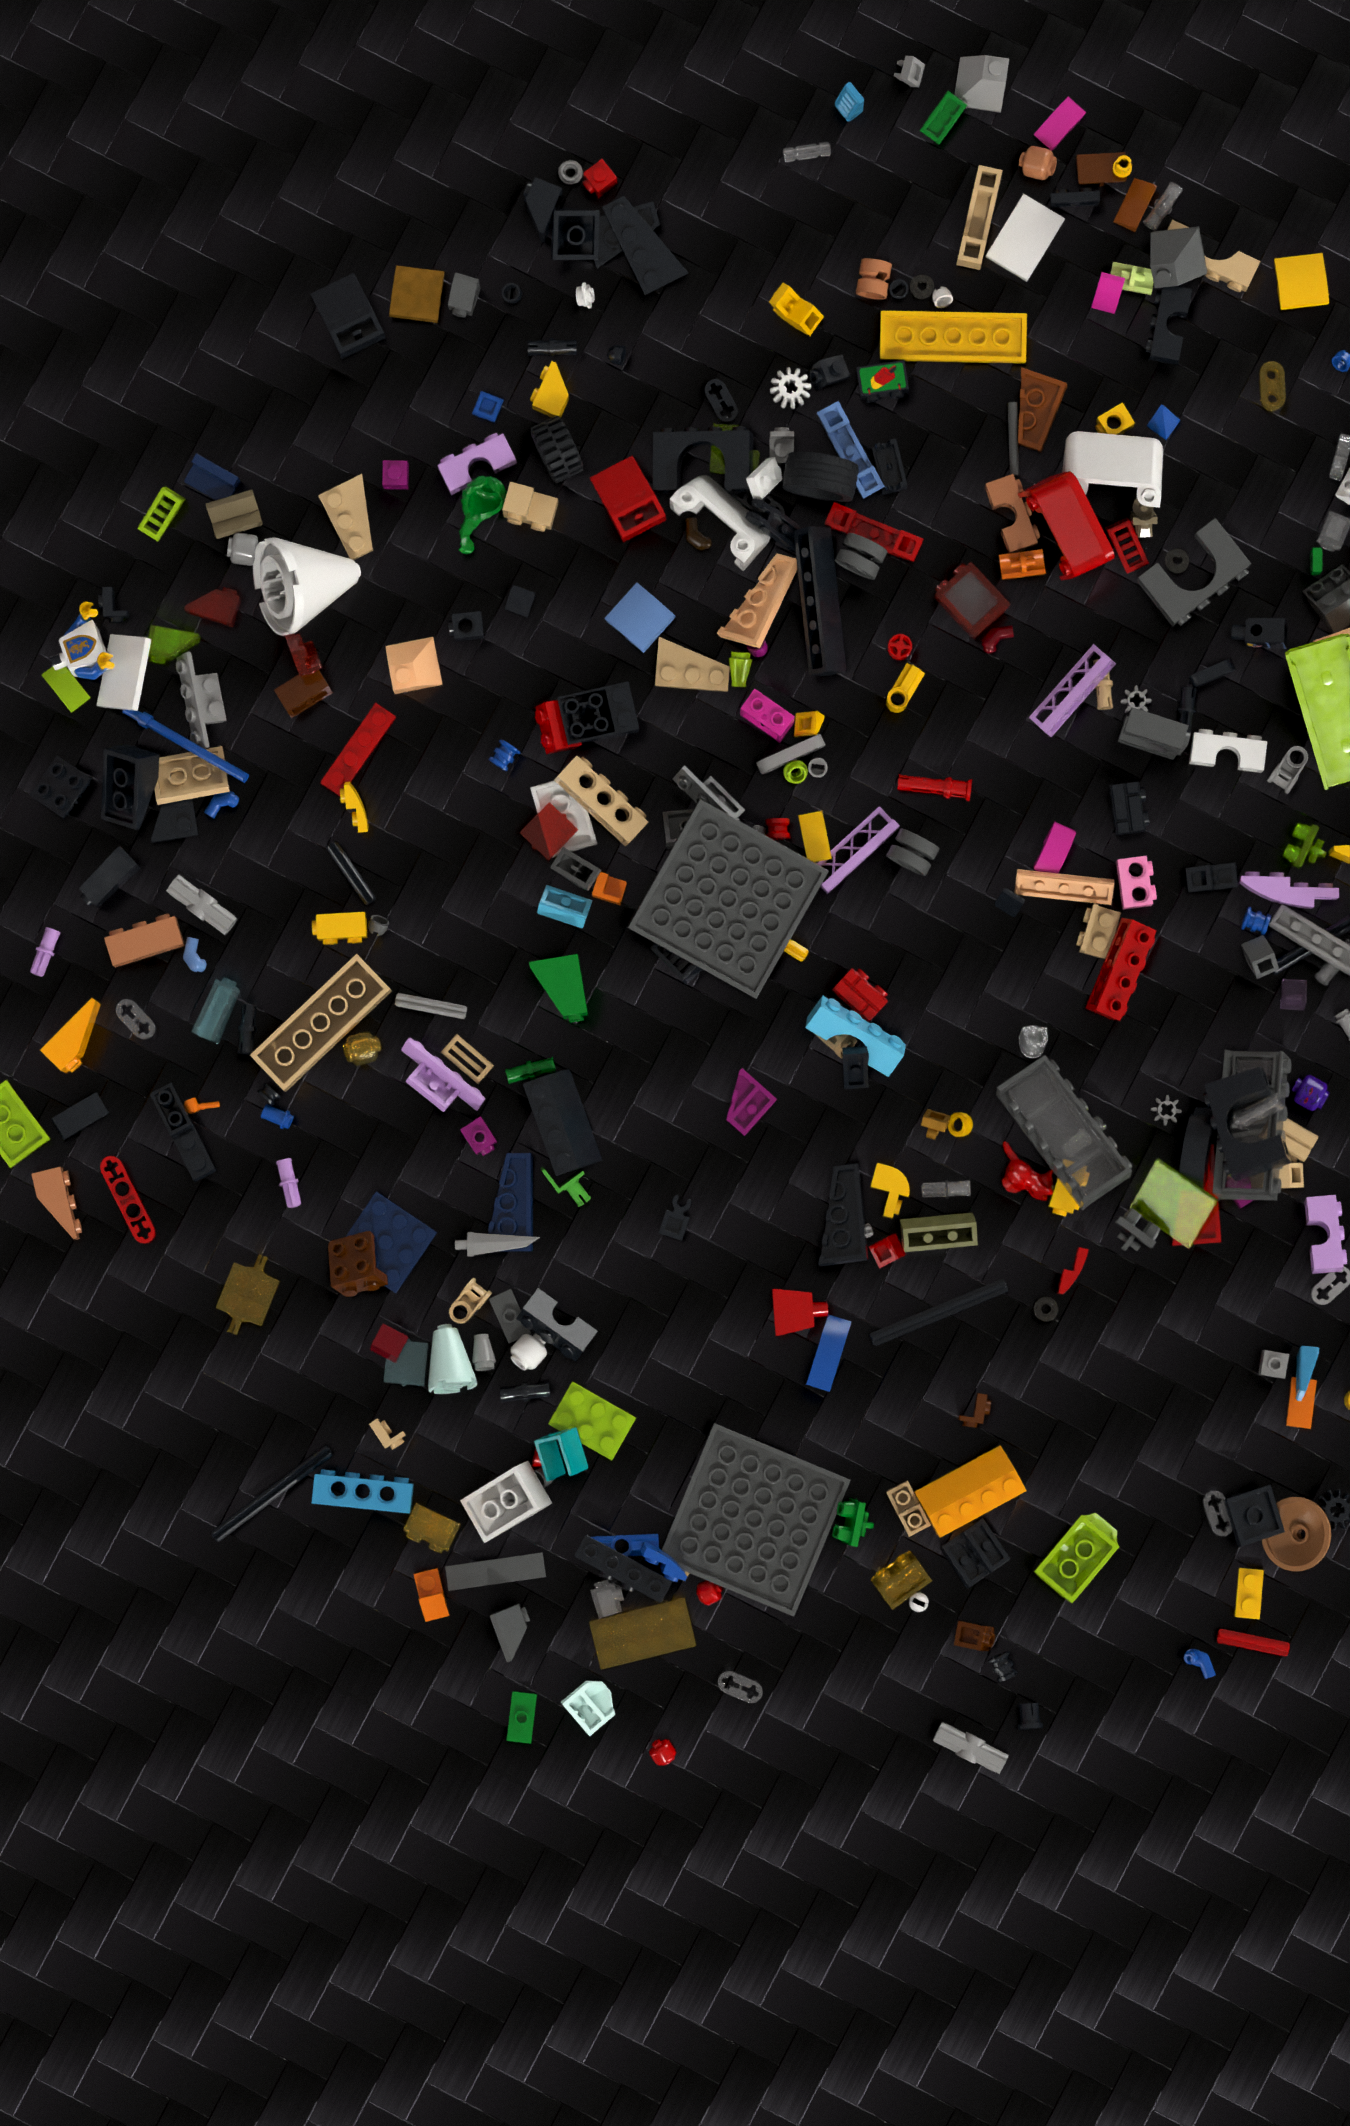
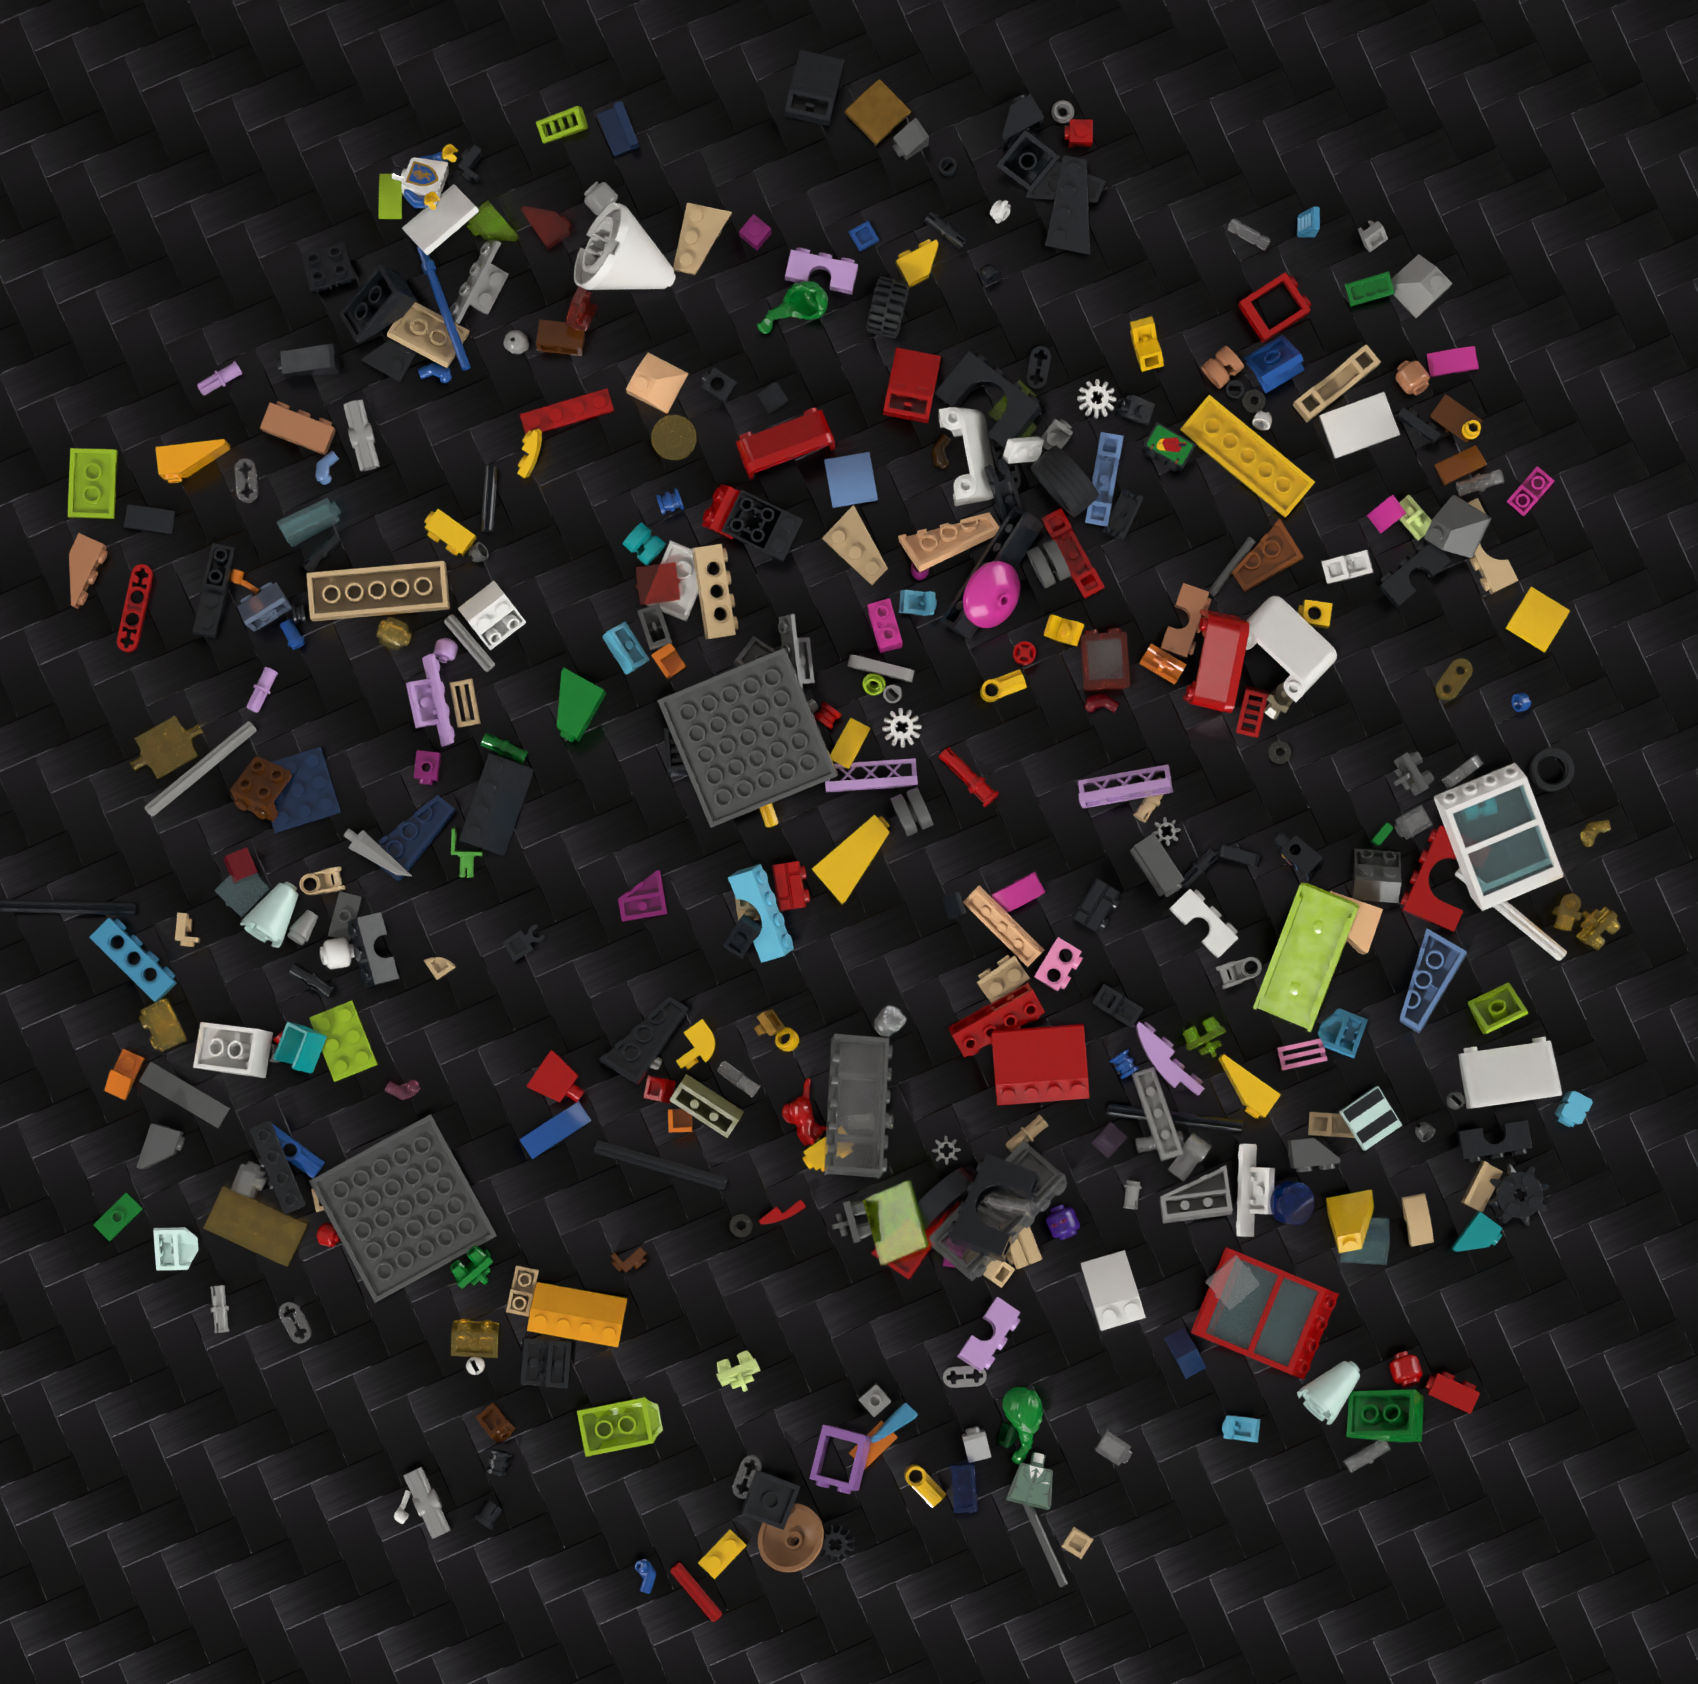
camera: 35 degrees right, 0 degrees up
dark tan panel [206,490,263,539] -> none
tan brick [502,482,559,532] -> none
blue slope [640,1542,687,1582] -> none
red piece [649,1739,676,1766] -> none
lime cone [729,652,753,687] -> none
yellow slope [794,711,824,737] -> none
dark grey arch [1137,518,1251,627] -> none
blue slope [1146,404,1180,440] -> none
dark grey brick [1241,935,1279,979] -> none
none -> light grey axle [144,721,257,817]
none -> light grey pin [210,1285,229,1333]
none -> sand blue slope [237,582,292,632]
none -> clear pink arm [385,1080,420,1100]
none -> white hand [394,1490,411,1524]
none -> tan tile [424,957,456,980]
none -> lavender piece [434,638,458,663]
none -> white slope [458,581,526,650]
none -> light grey piece [504,330,529,354]
none -> teal wheel [623,522,666,566]
none -> clear yellow tile [651,415,697,461]
none -> orange panel [668,1109,693,1133]
none -> yellowish green hips [716,1350,761,1392]
none -> red windscreen [736,407,835,481]
none -> medium lavender window [809,1425,872,1494]
none -> yellow slope [812,815,890,904]
none -> white gear [882,708,921,748]
none -> medium azure bracket [899,590,937,616]
none -> dark pink dish [963,561,1020,628]
none -> red slope [991,1024,1089,1106]
none -> tan axle [1006,1115,1048,1153]
none -> yellow bracket [1044,614,1084,646]
none -> red window [1238,272,1311,343]
none -> blue bracket [1244,335,1304,393]
none -> white slope [1322,550,1374,584]
none -> dark grey hips [1394,752,1434,796]
none -> dark pink slope [1507,466,1555,516]

